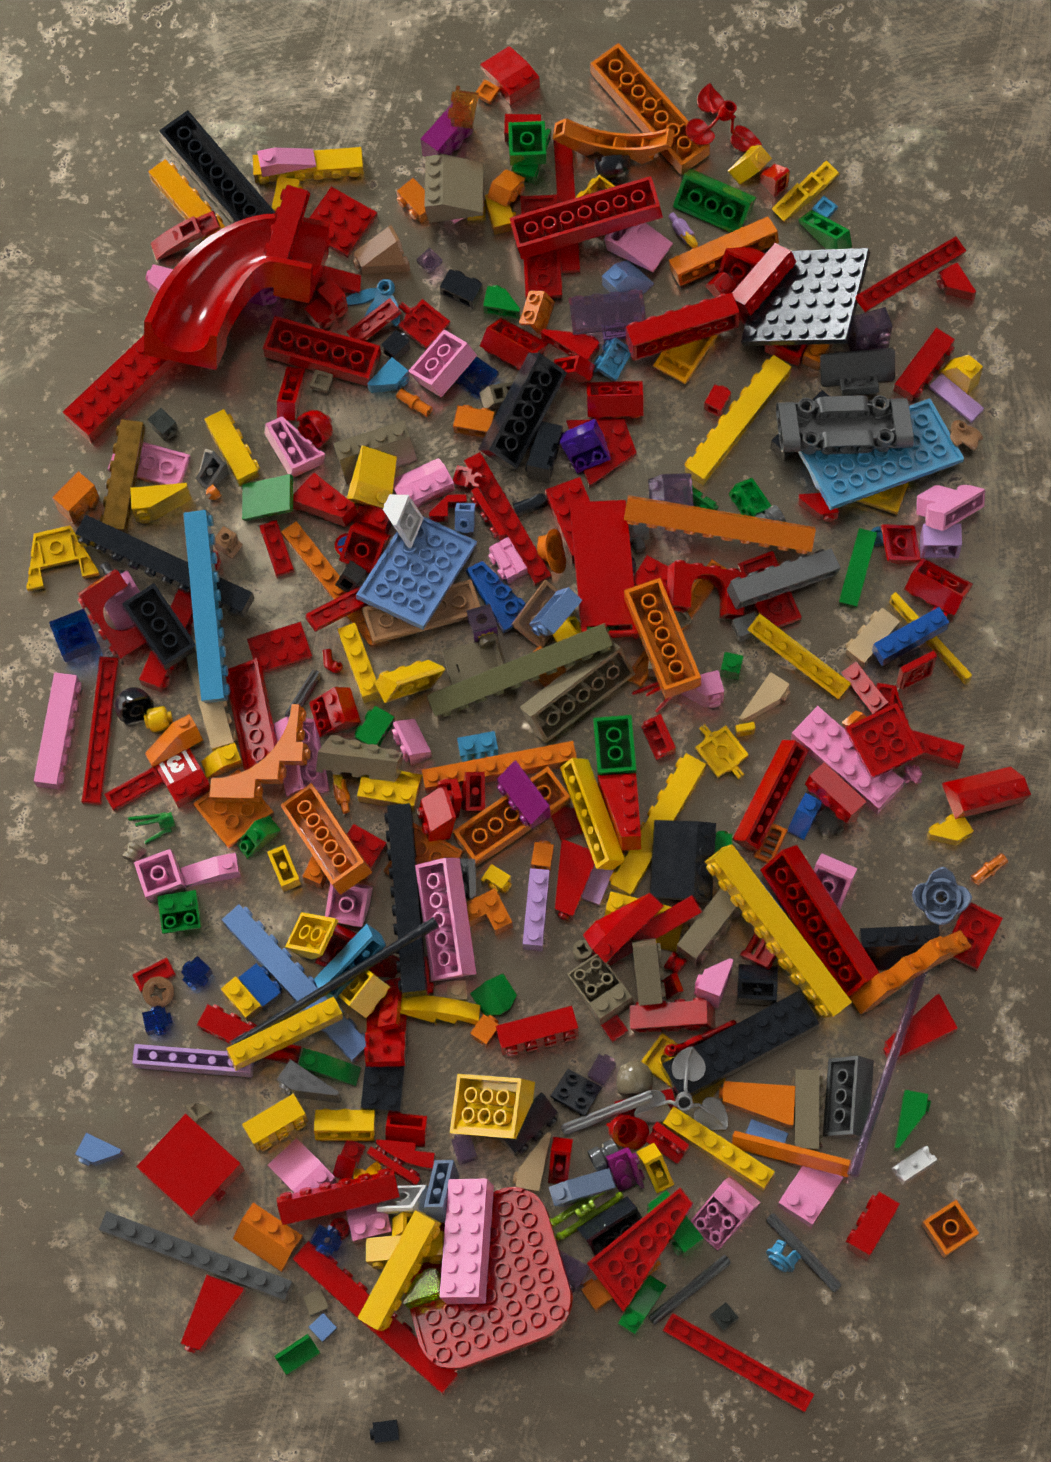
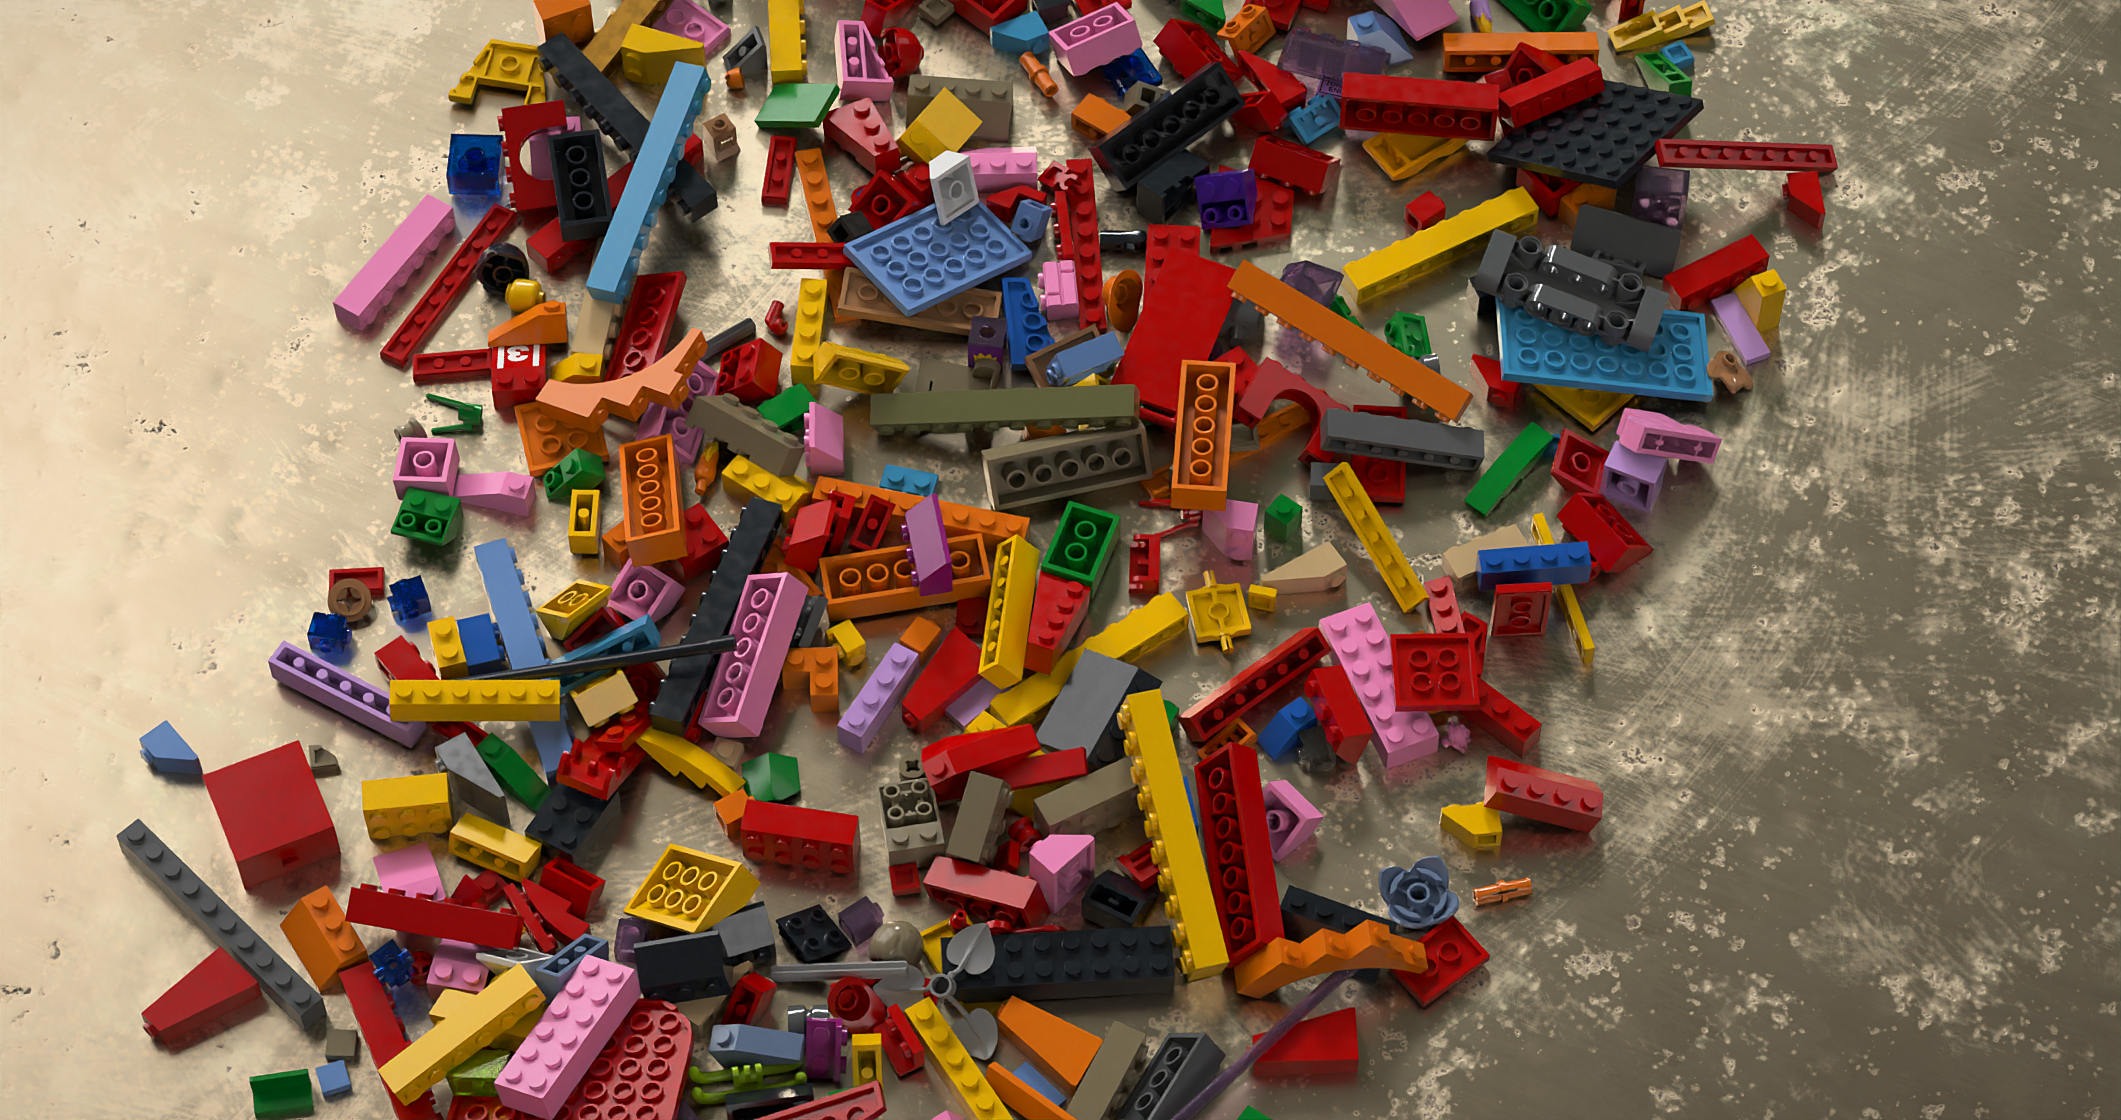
camera: 20 degrees right, 15 degrees down
red plate [247,621,313,674] -> none
none -> black slope [634,930,733,1004]

